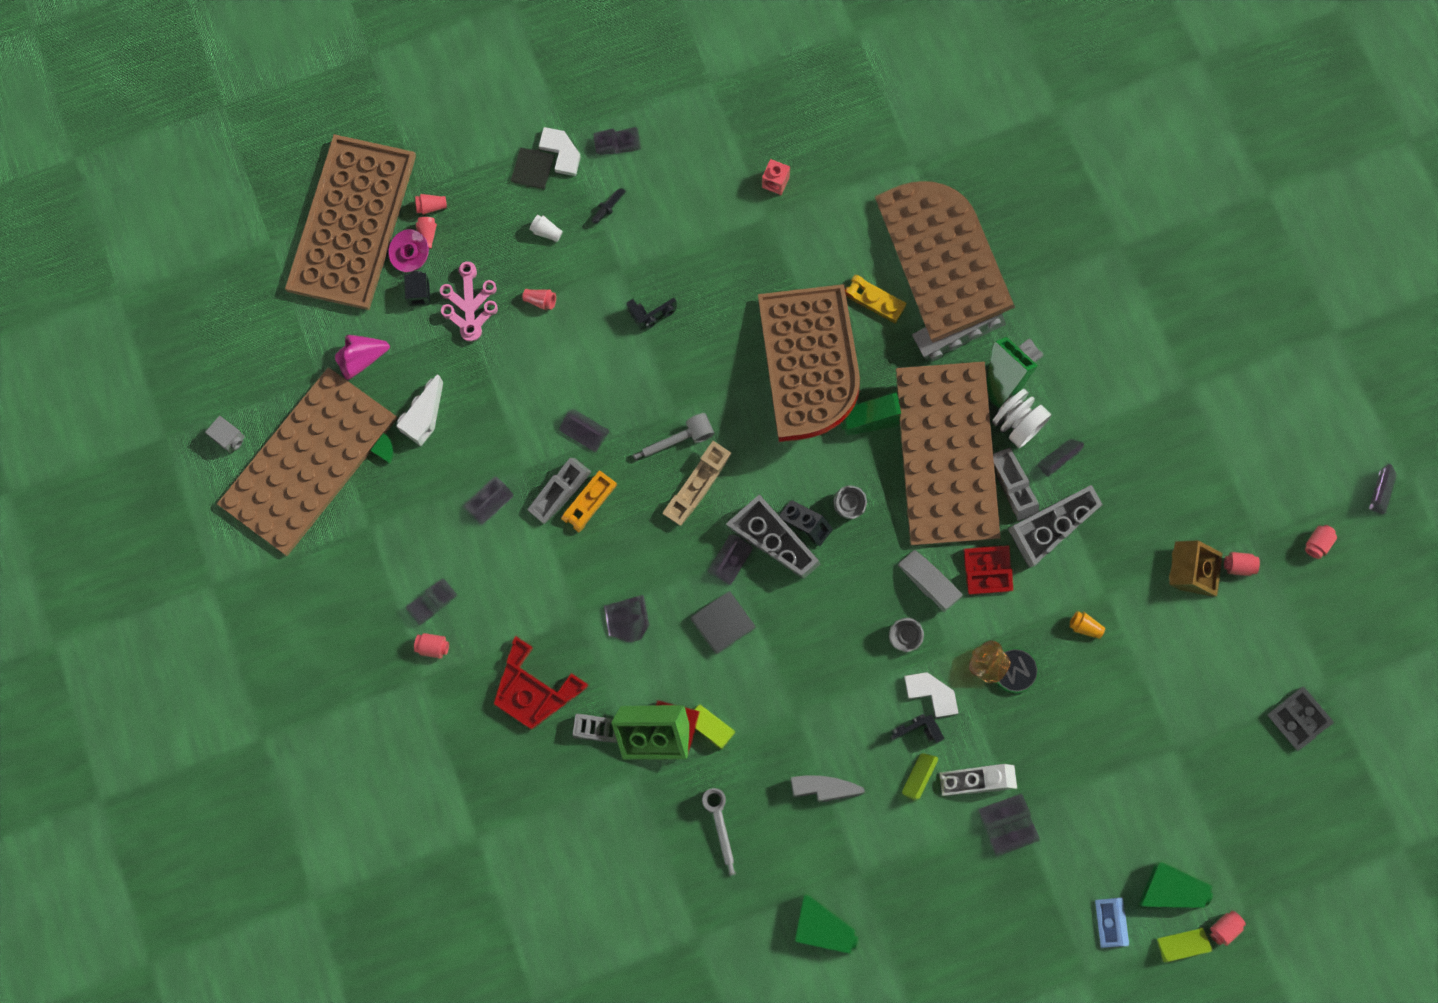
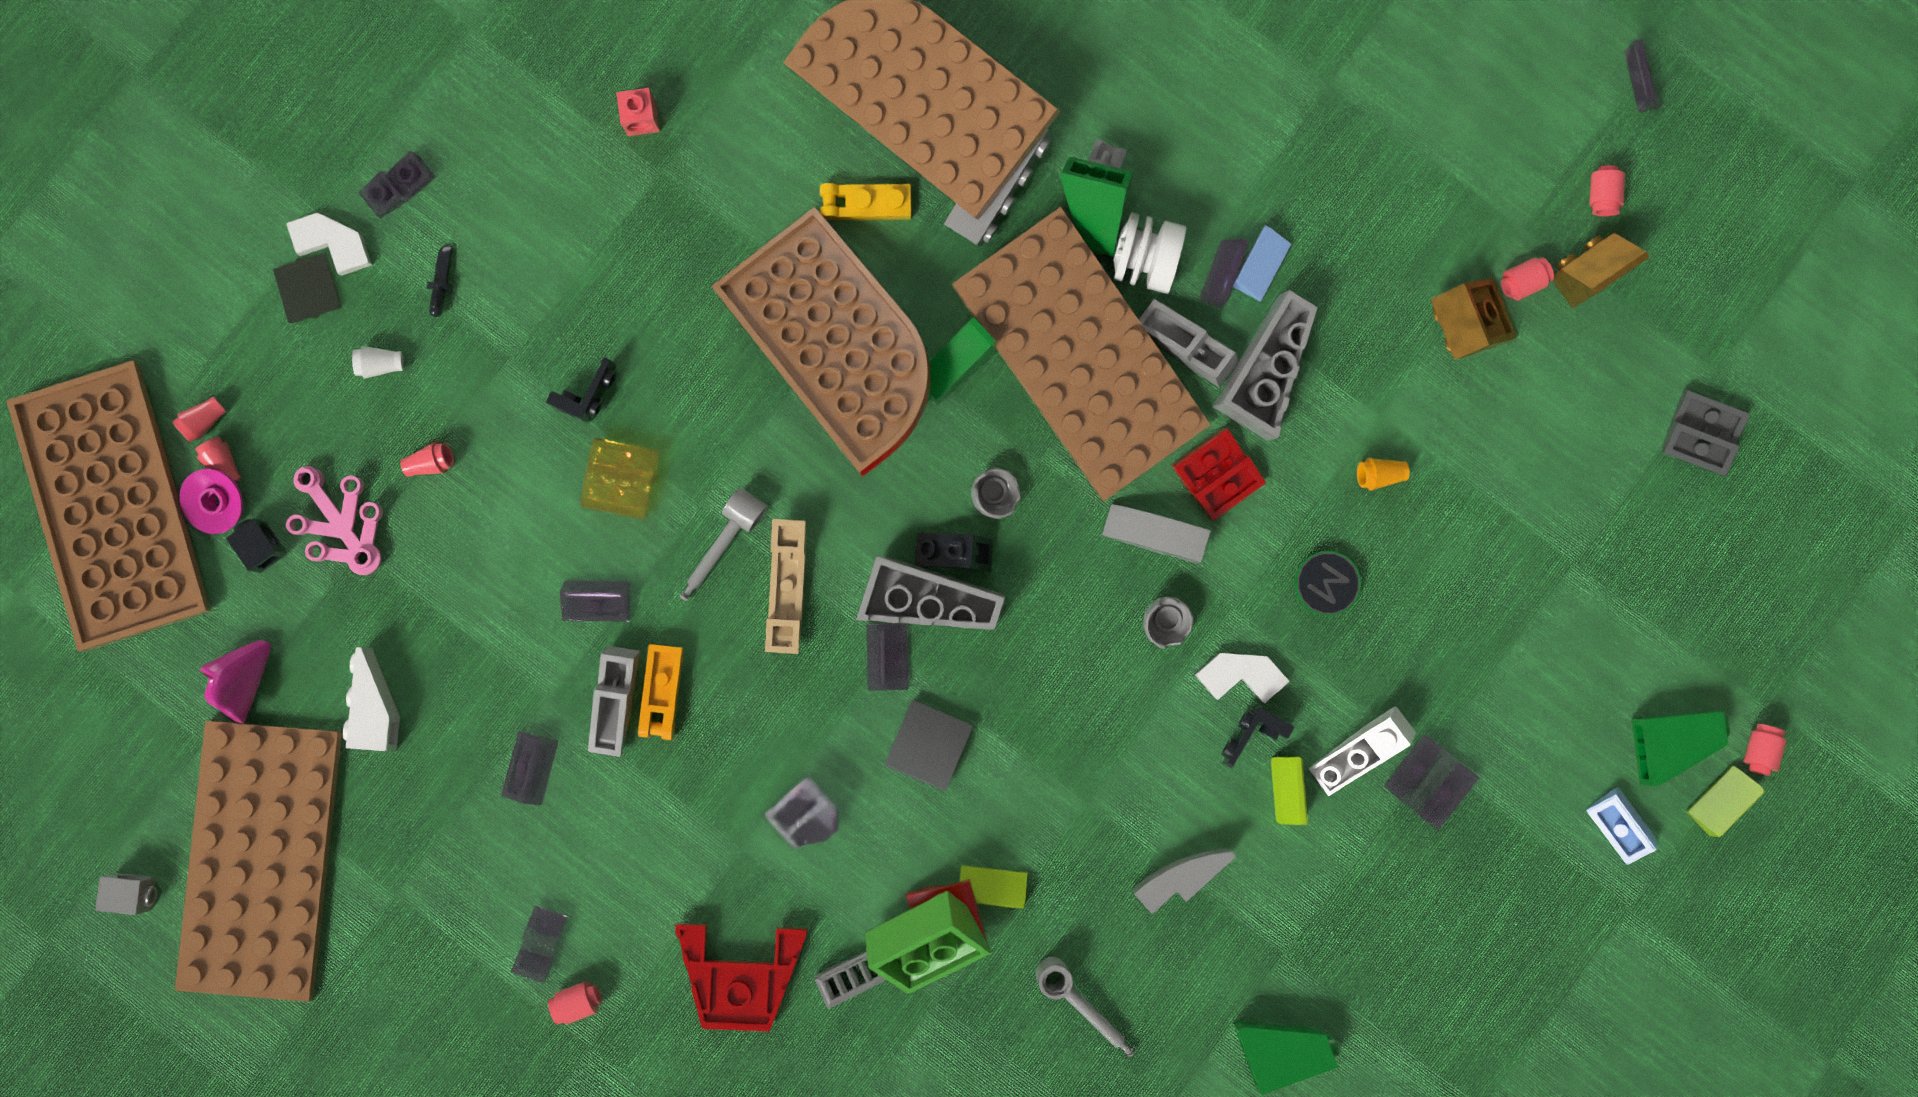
camera: 35 degrees left, 10 degrees up
green tile [370,433,393,464] -> none
clear orange hair [969,640,1011,683] -> none
none -> clear yellow slope [580,438,659,520]
none -> light blue slope [1232,225,1291,302]
none -> pearl gold slope [1553,233,1650,309]

